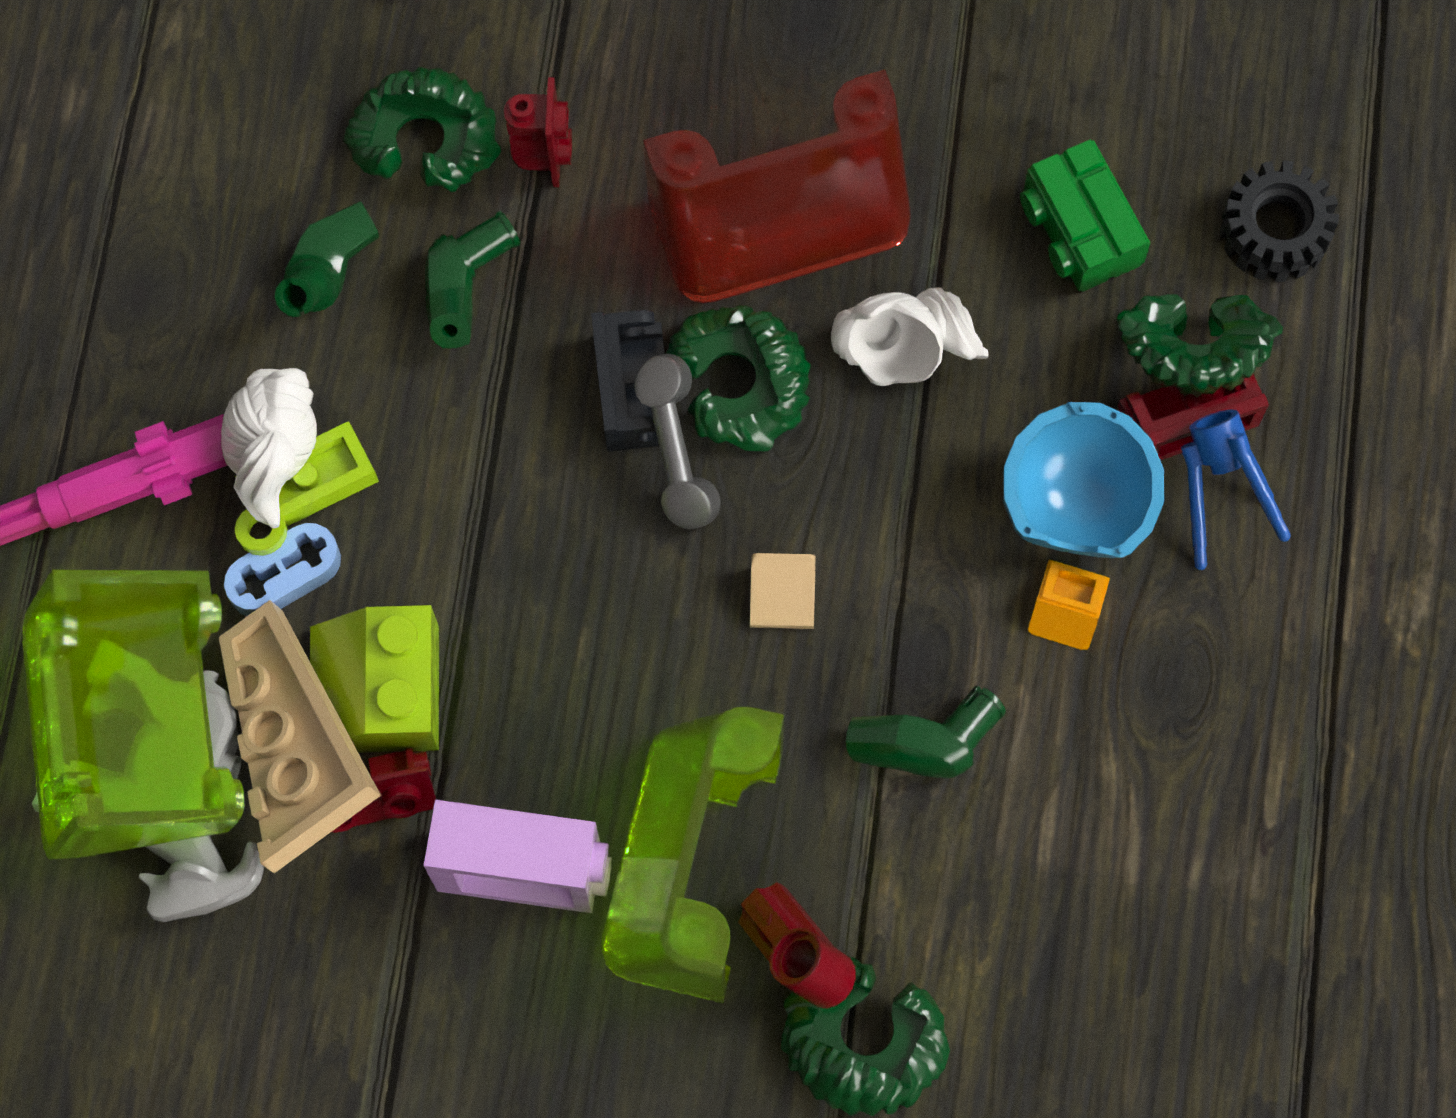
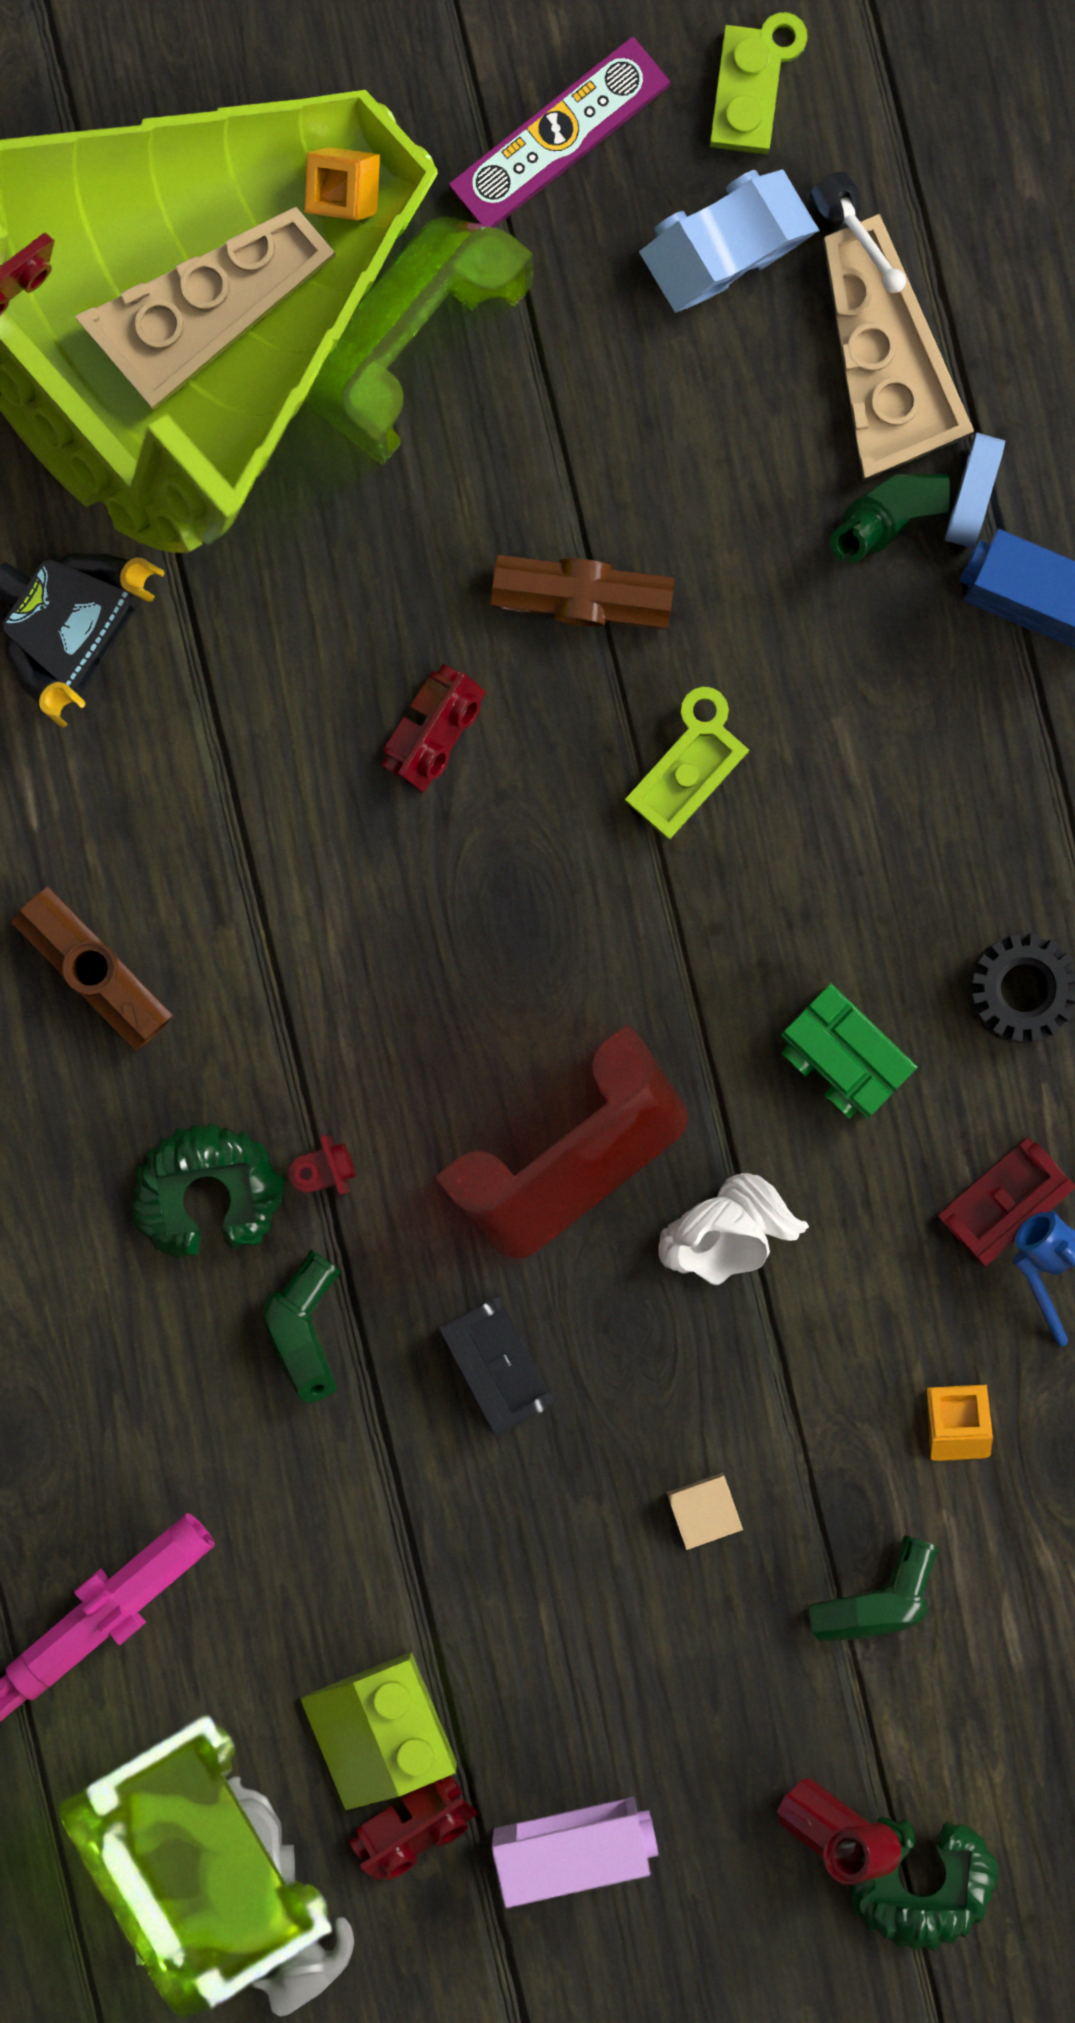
camera: 20 degrees left, 15 degrees up
tan wing [219,600,381,873] -> none
white hair [221,368,317,529] -> none
light blue beam [224,523,341,616] -> none
lime hinge [235,421,379,556] -> none
dark green arm [275,201,379,317] -> none
clear neon green windscreen [601,707,784,1003] -> none
flat silver bar [634,354,721,529] -> none
dark green piece [667,305,811,451] -> none
dark azure cylinder [1003,402,1164,558] -> none
dark green piece [1117,294,1283,398] -> none

